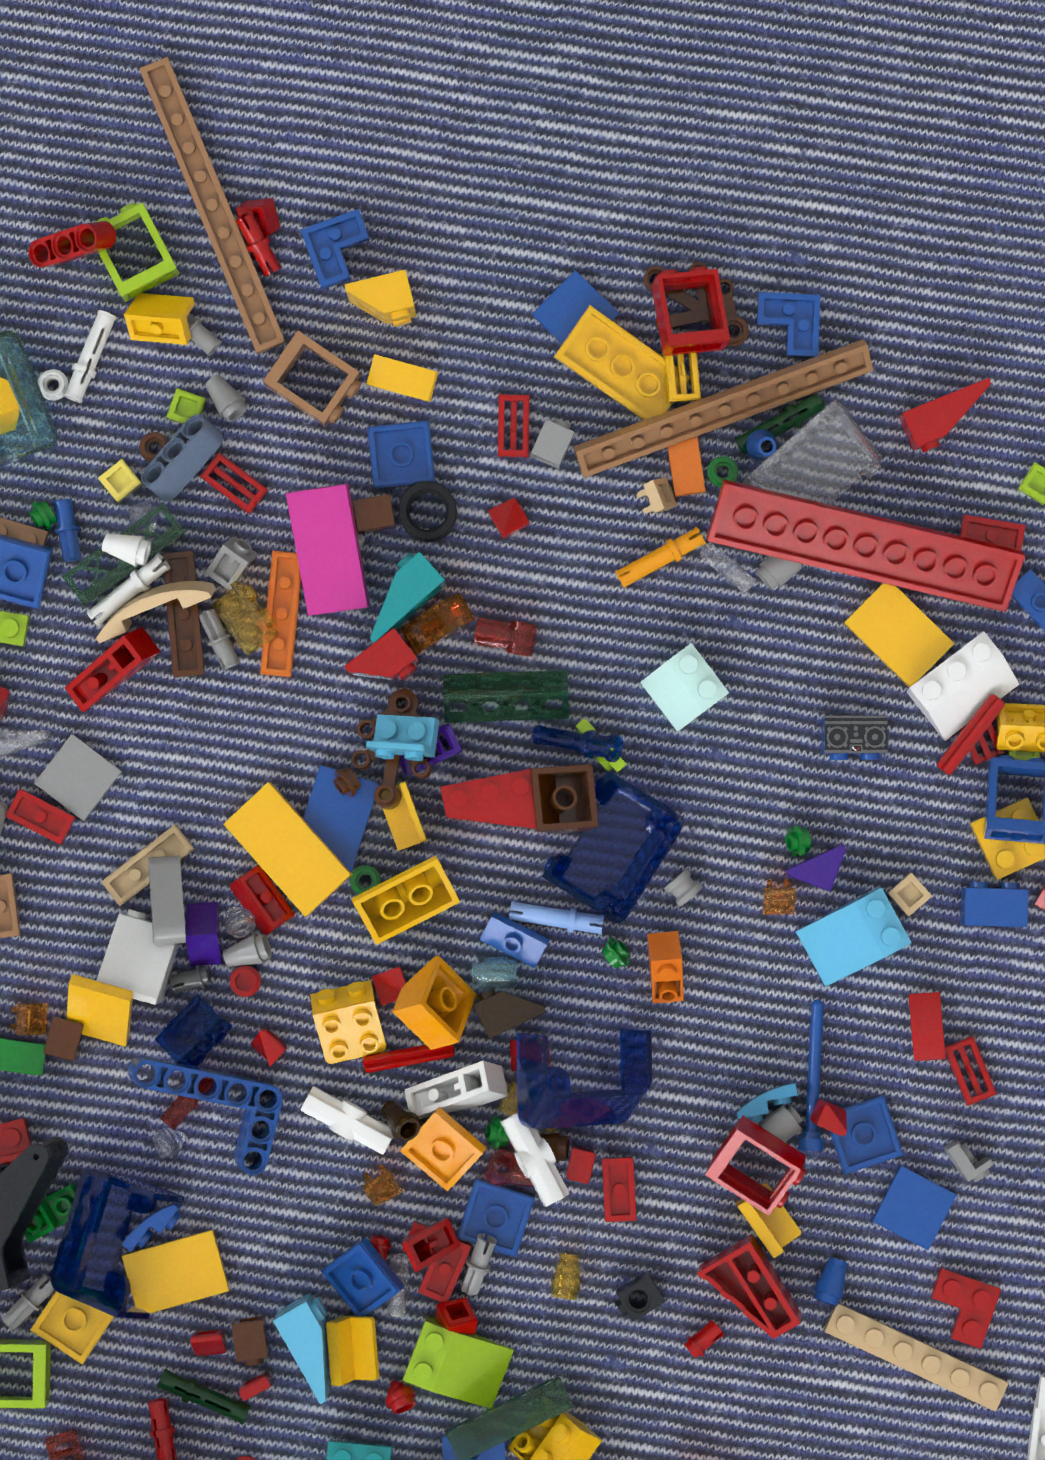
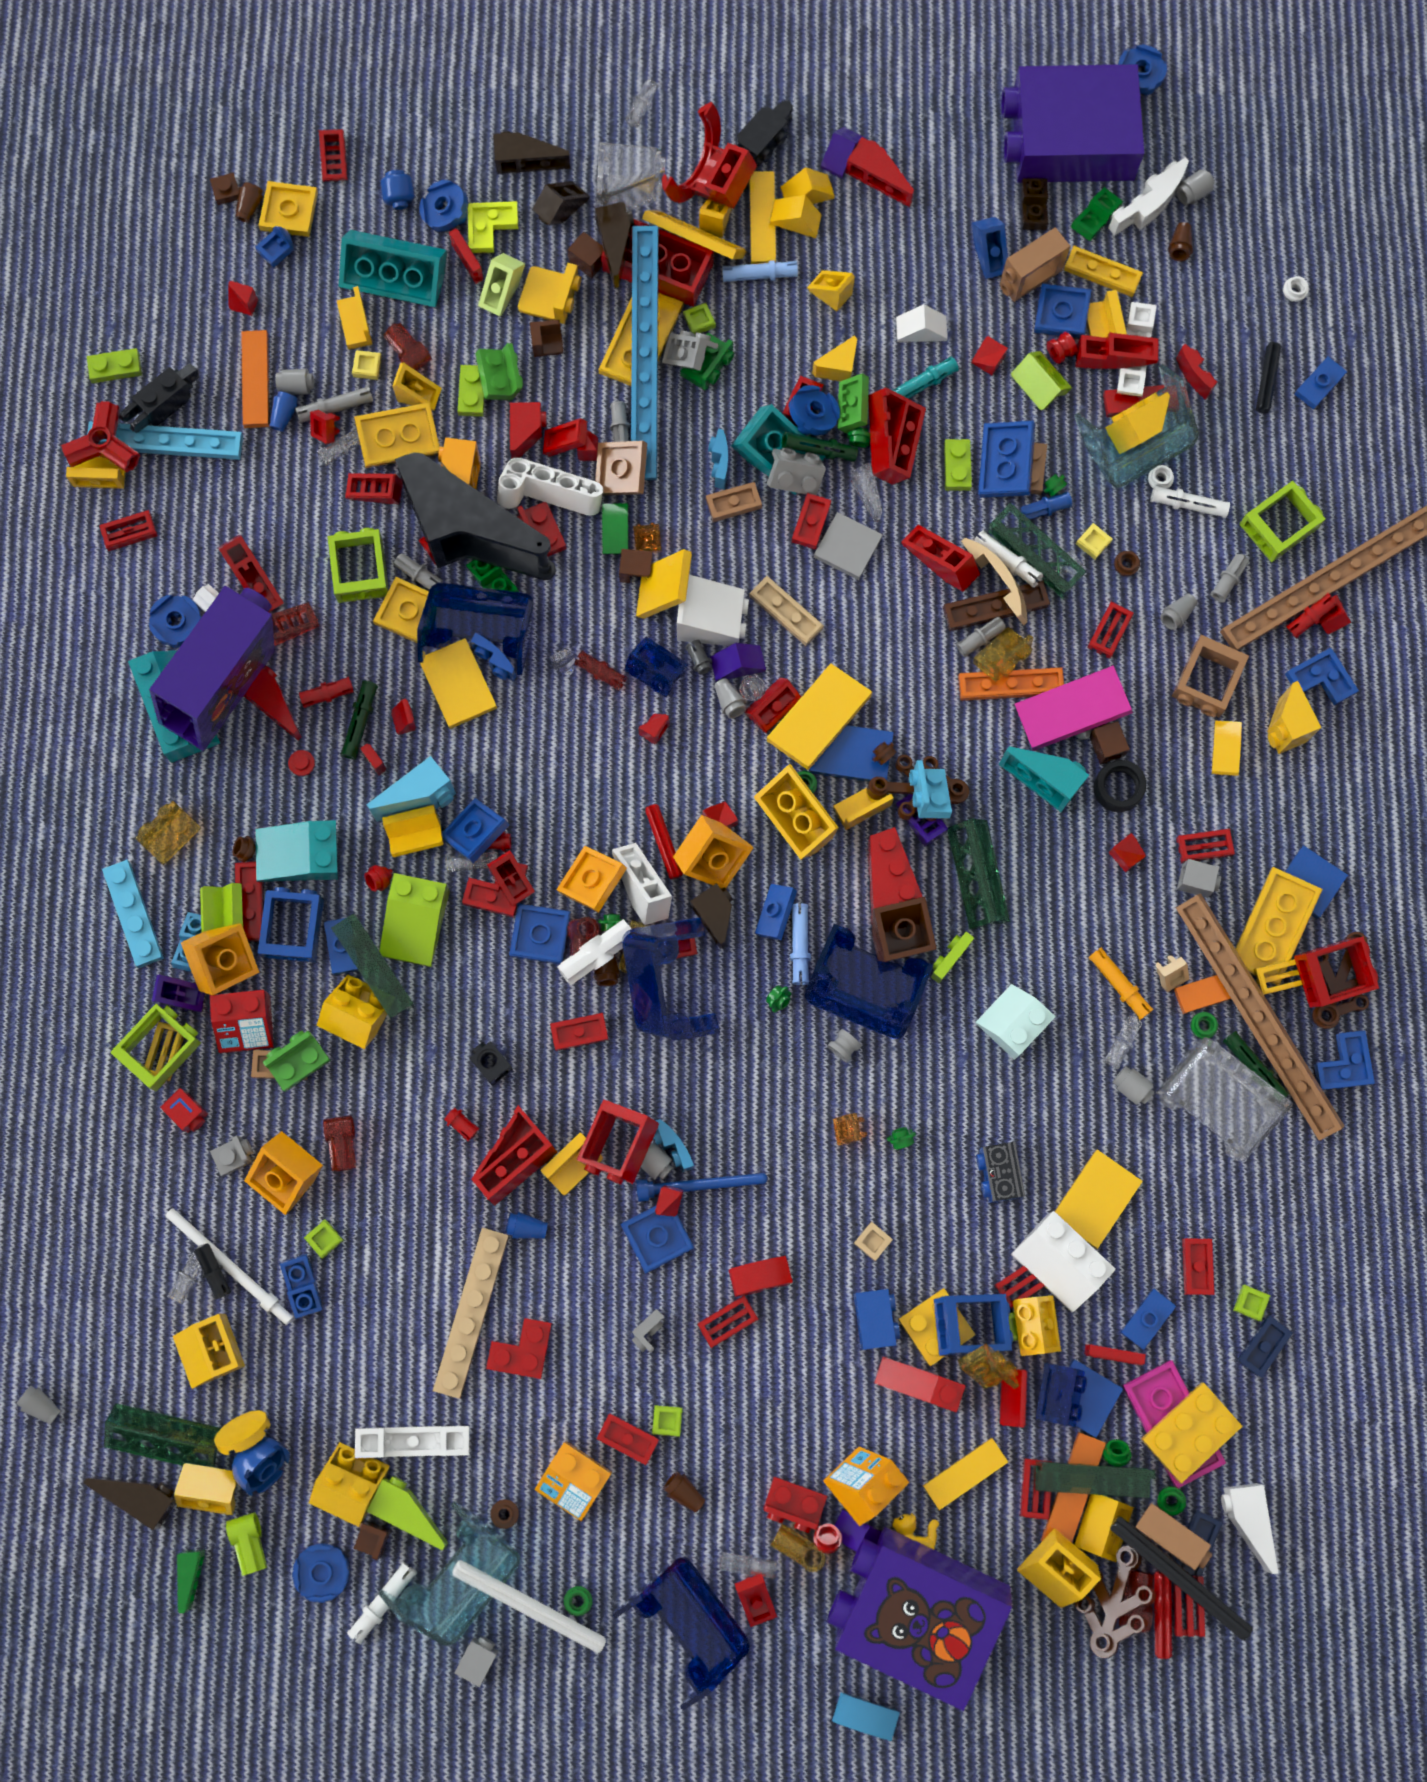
camera: 80 degrees right, 10 degrees down
red beam [28,221,116,268] -> none
white cone [102,533,151,567] -> none
yellow panel [124,293,195,345] -> none
blue beam [128,1056,282,1175] -> none
sand blue beam [141,414,223,502] -> none
light grey beam [148,855,186,945] -> none
lime tile [166,388,207,424] -> none
light grey bracket [205,537,258,591] -> none
red plate [230,965,261,997] -> none
reddish brown brick [231,1315,271,1366] -> none
white piece [301,1086,393,1155] -> none
yellow bracket [310,980,386,1064] -> none
red slope [344,628,419,681] -> none
clear orange tile [362,1164,403,1207] -> none
blue tile [367,420,436,490] -> none
dark brown cone [381,1100,420,1141] -> none
clear orange slope [400,593,475,656] -> none
red slope [435,1297,478,1335] -> none
light grey axle [461,1233,497,1296] -> none
clear light blue brick [472,956,516,988] -> none
clear red piece [473,617,538,657] -> none
clear blue pin [532,725,623,762] -> none
clear yellow cone [550,1253,581,1300] -> none
red slope [566,1145,596,1184] -> none
orange slope [647,931,684,1004] -> none
plate [706,479,1025,612] -> none
blue cone [746,429,777,461] -> none
dark purple slope [784,844,846,892] -> none
medium azure slope [795,887,912,987] -> none
blue tile [872,1165,957,1251] -> none
red slope [899,378,991,453] -> none
red axle [937,694,1005,775] -> none

